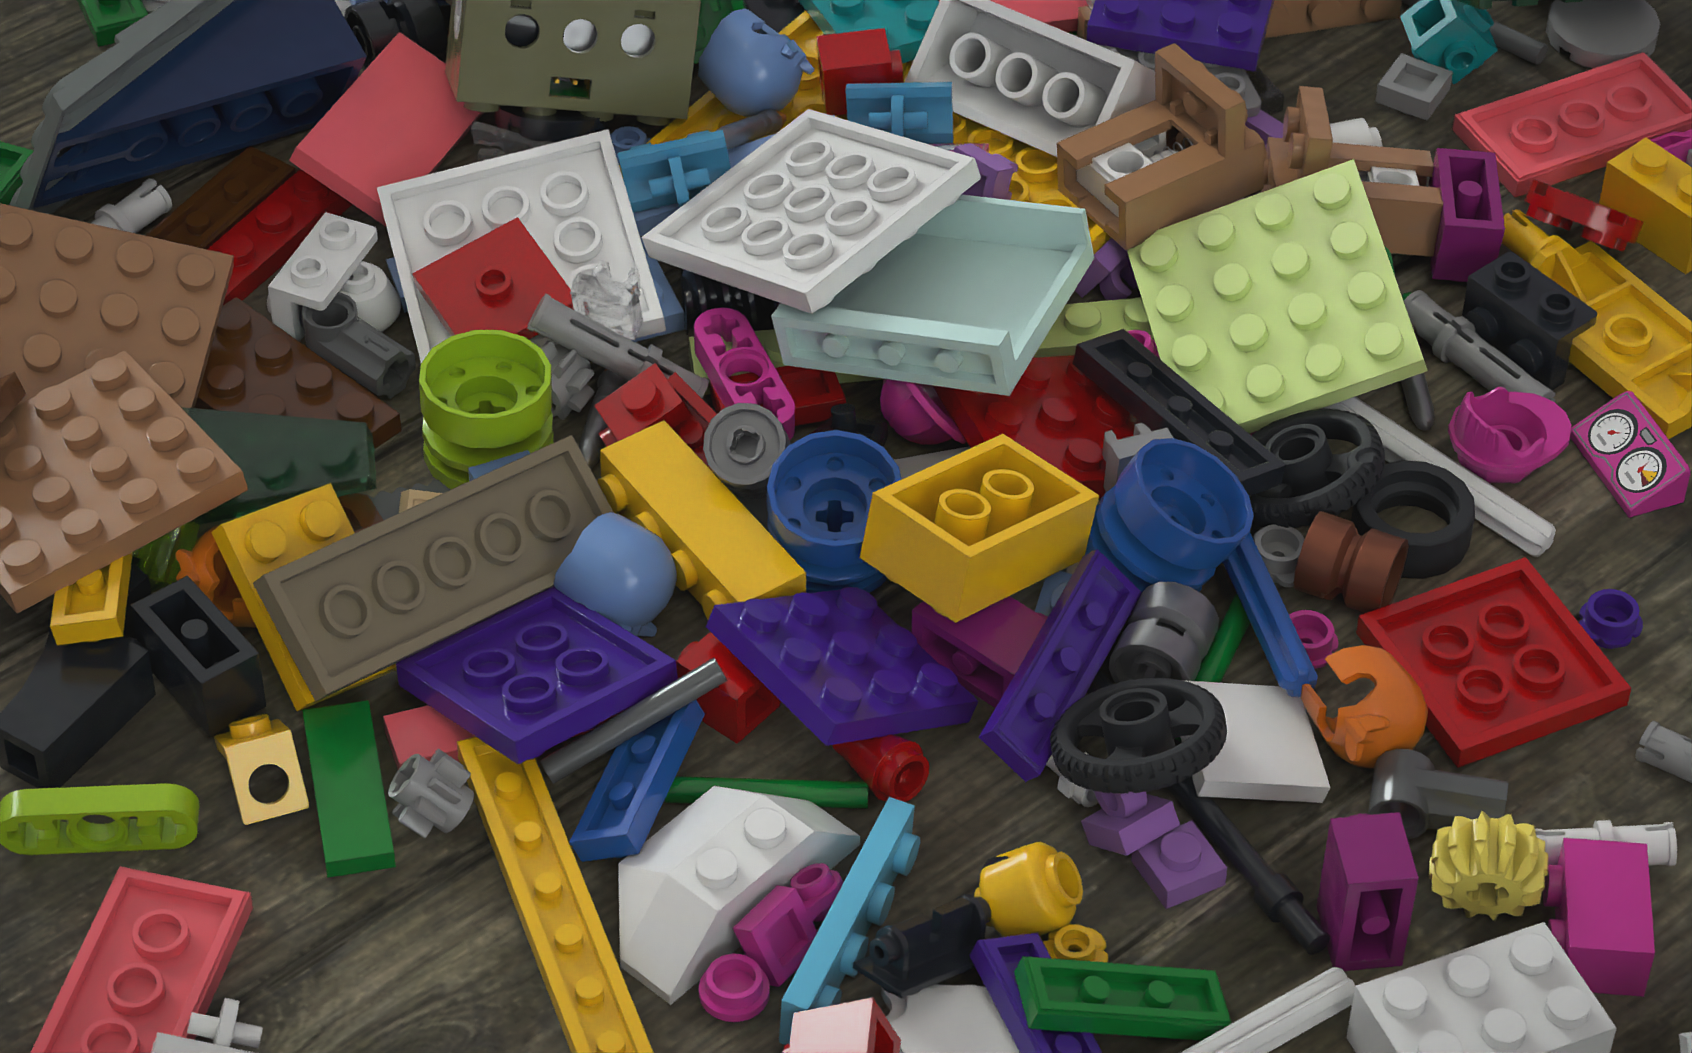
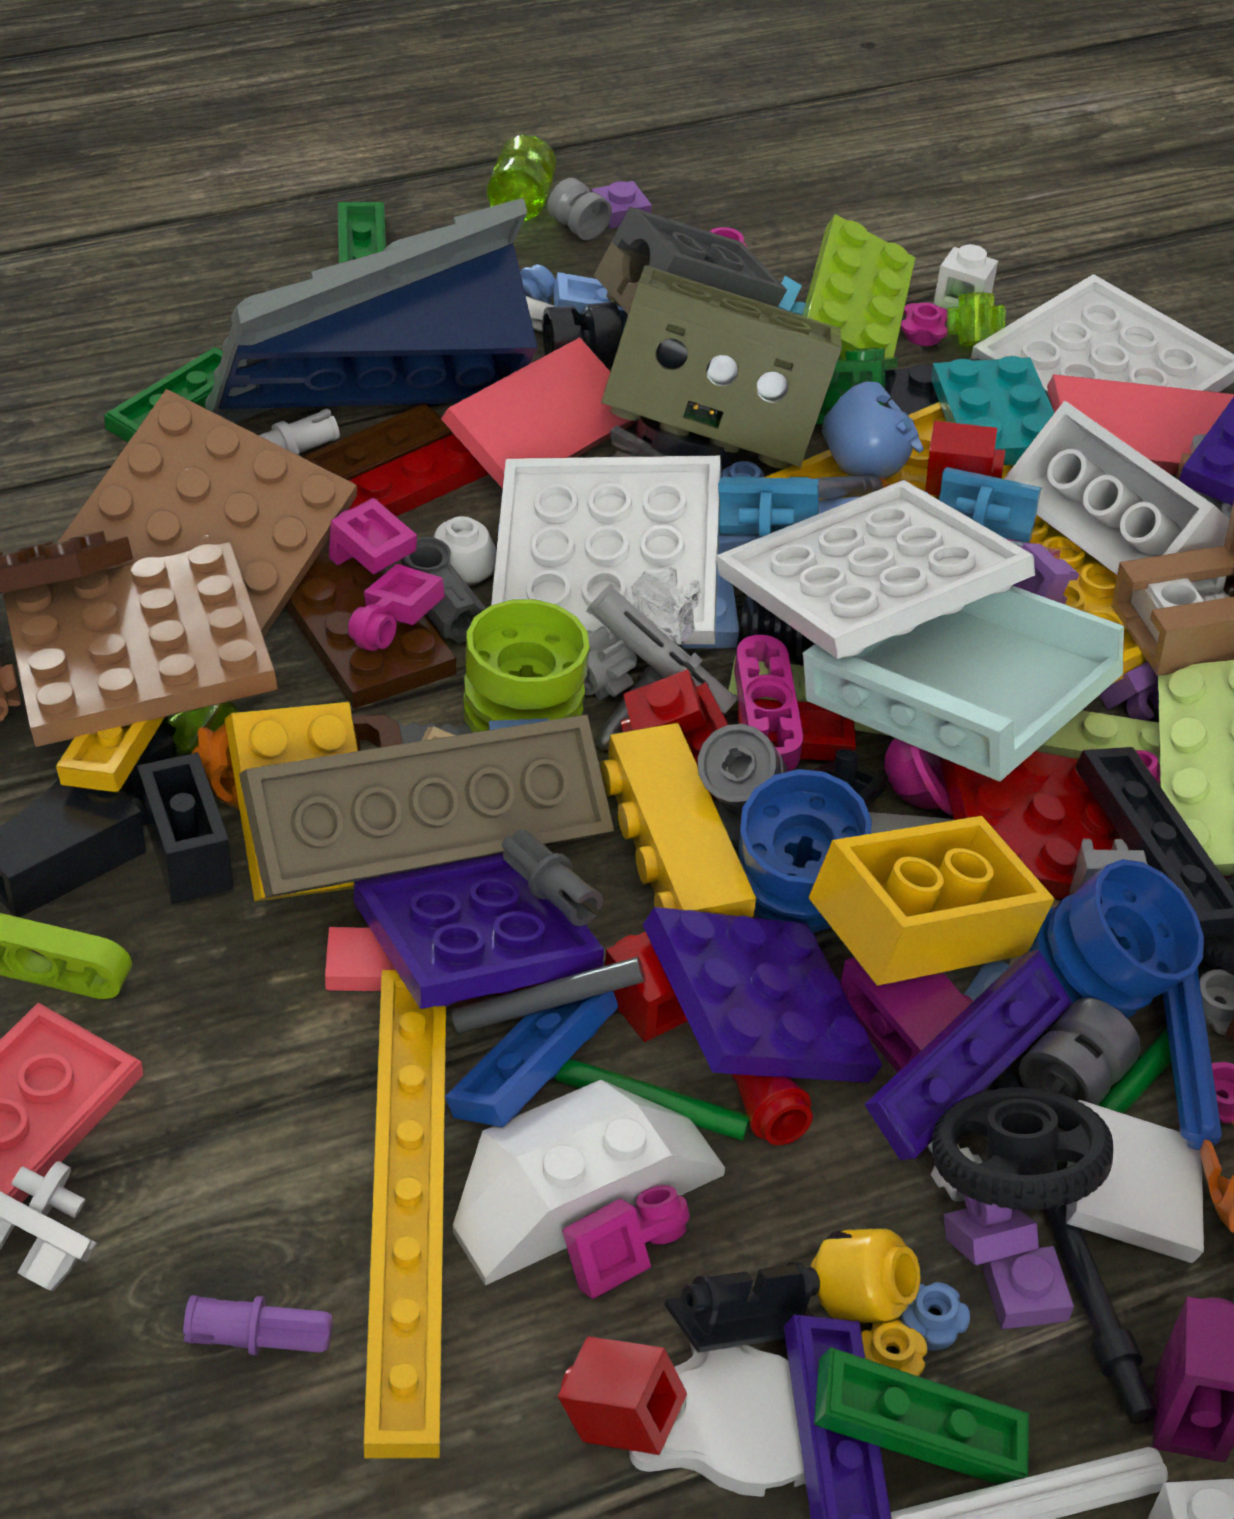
camera: 15 degrees right, 0 degrees up
clear green wing [181,407,377,526] -> none
yellow bracket [214,714,309,825] -> none
white bracket [267,212,378,342] -> none
green tile [302,700,396,878] -> none
light grey gear [388,749,474,838] -> none
red plate [412,217,581,340] -> none
medium blue helmet [554,512,677,637] -> none
dark pink plate [699,954,770,1022] -> none
medium azure plate [779,797,920,1045] -> none
none -> dark pink bracket [329,498,417,574]
none -> dark pink plate [348,564,445,651]
none -> dark grey axle [502,830,603,926]
none -> medium blue plate [900,1282,970,1351]

